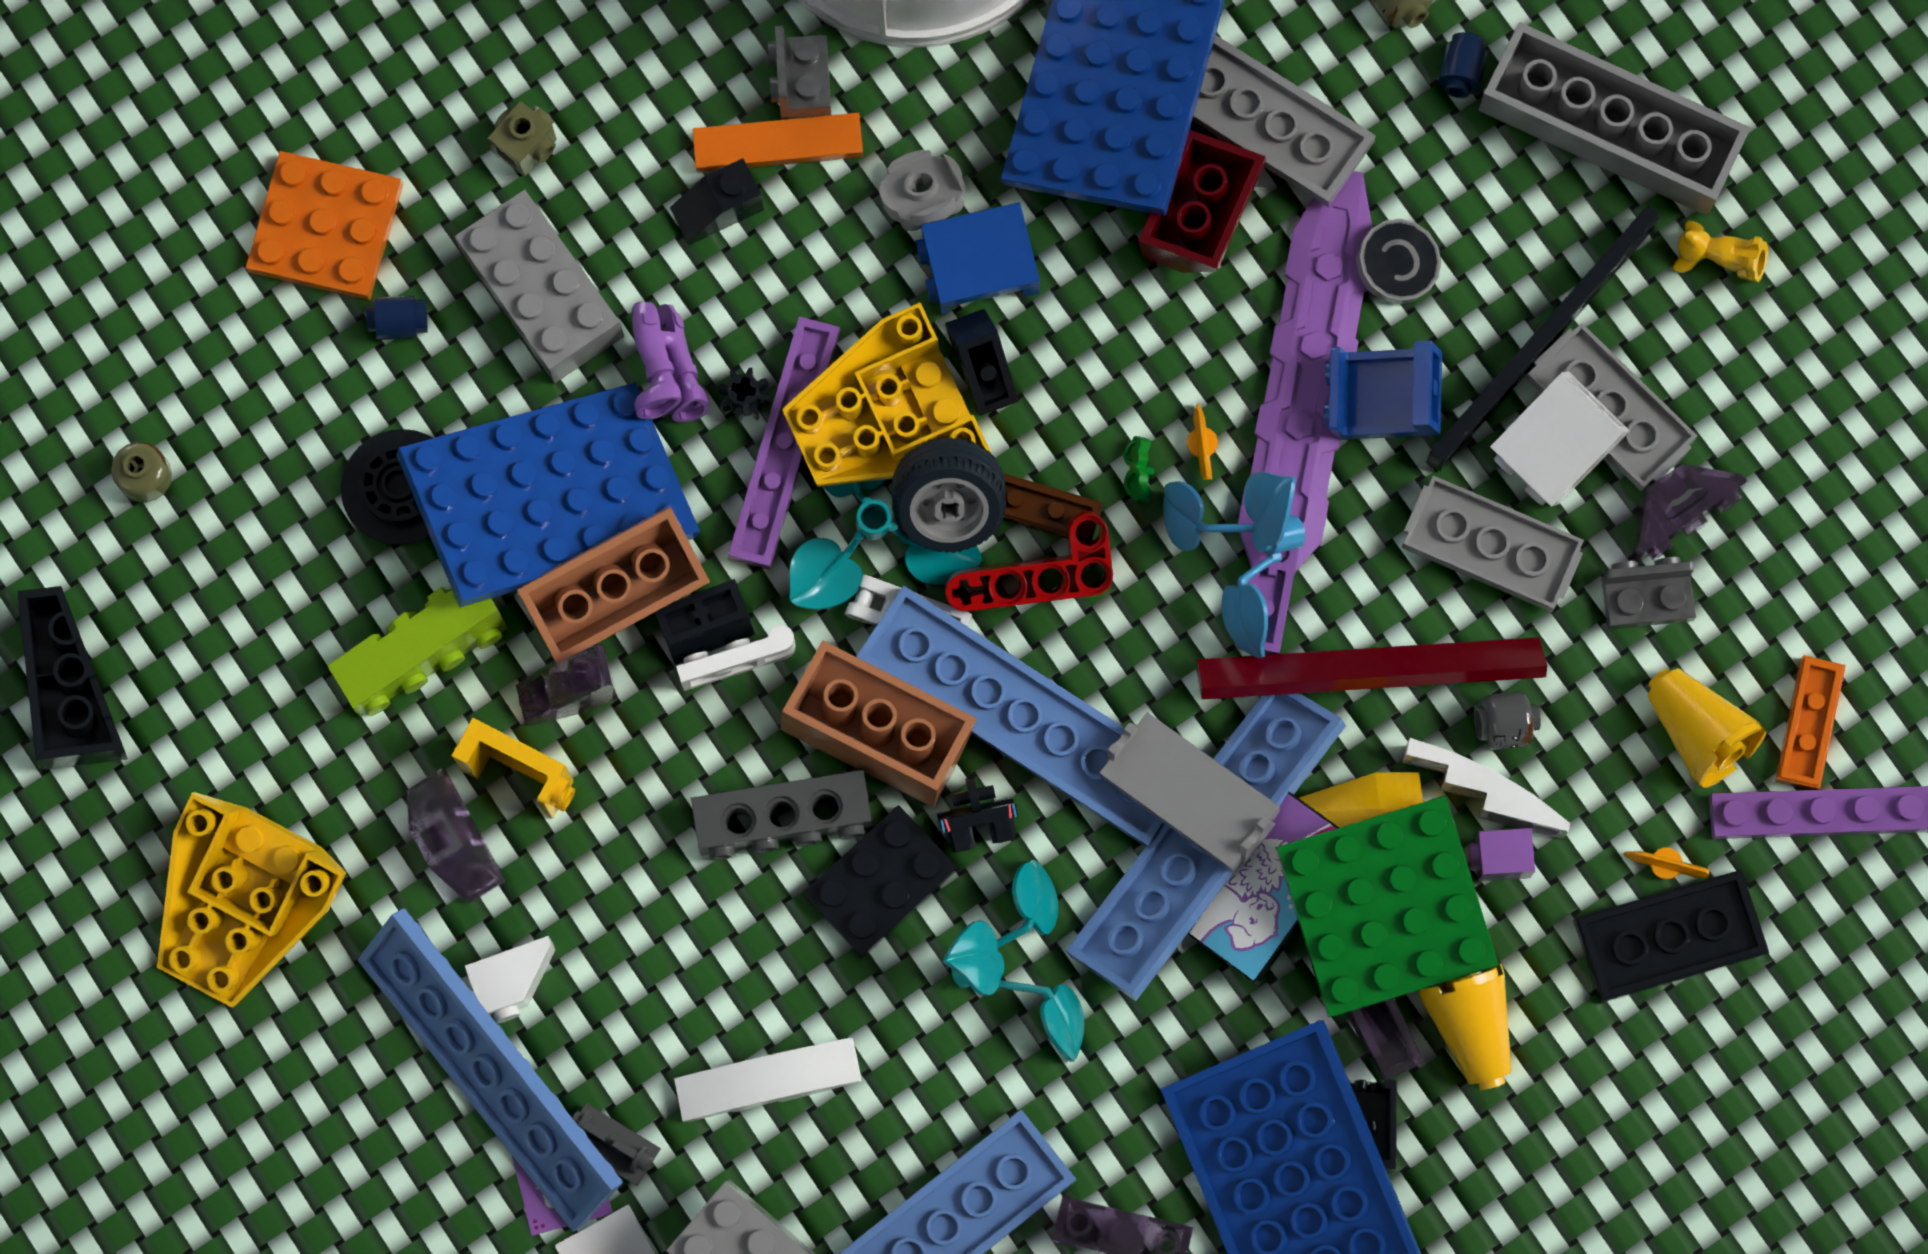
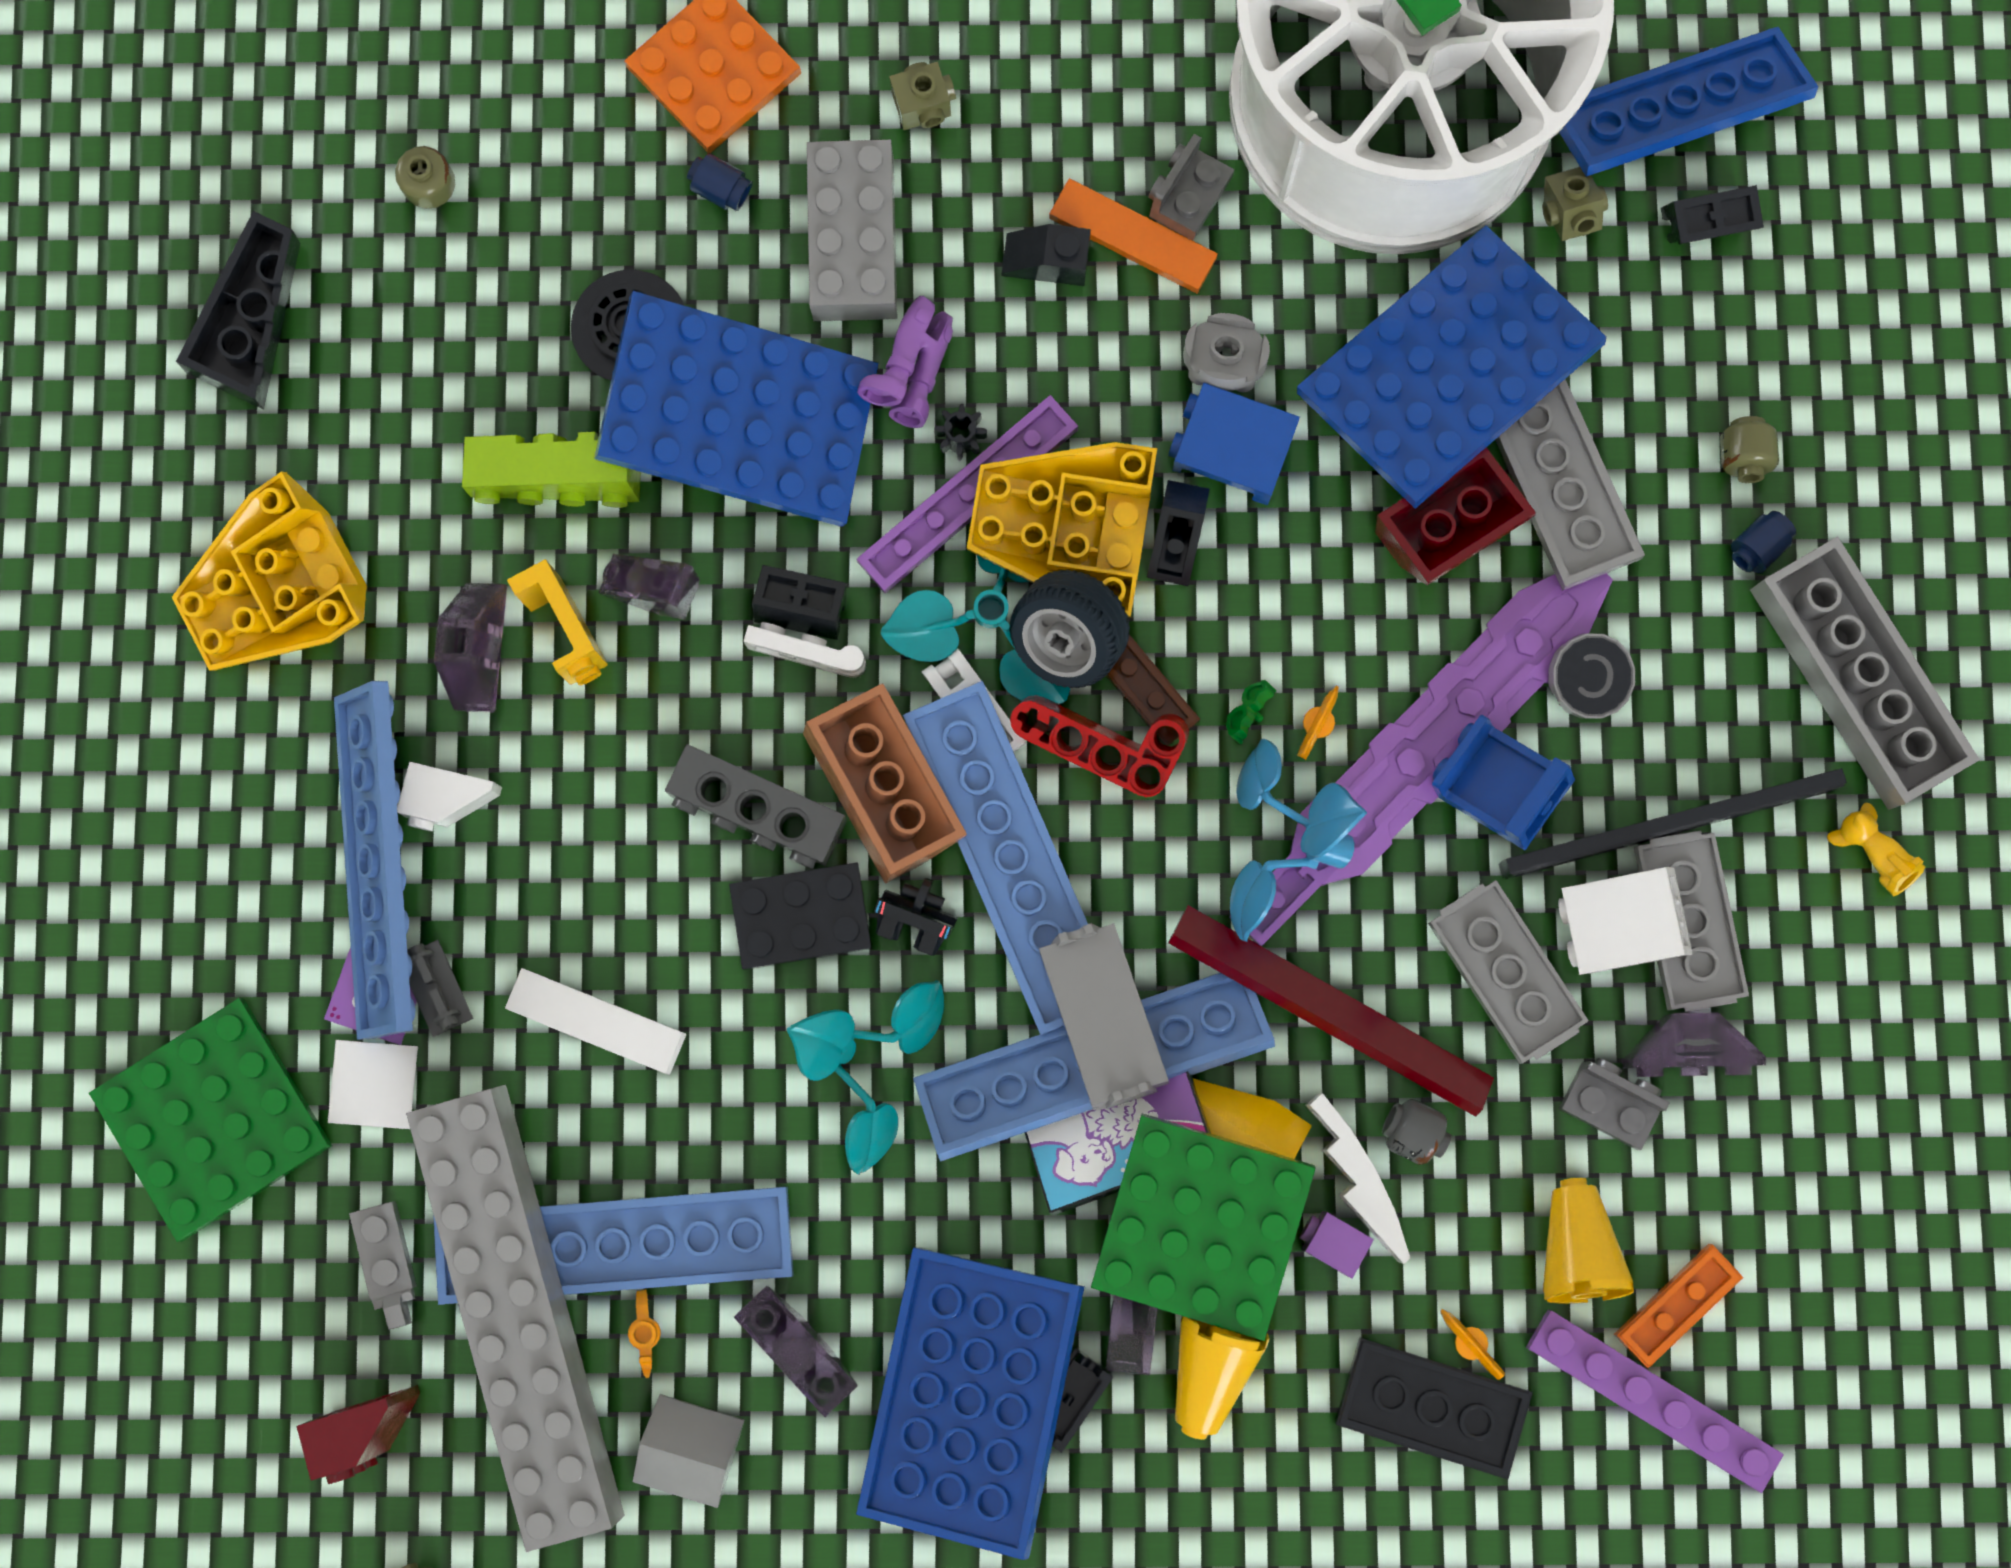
camera: 35 degrees right, 5 degrees up
nougat slope [516,506,710,664] -> none

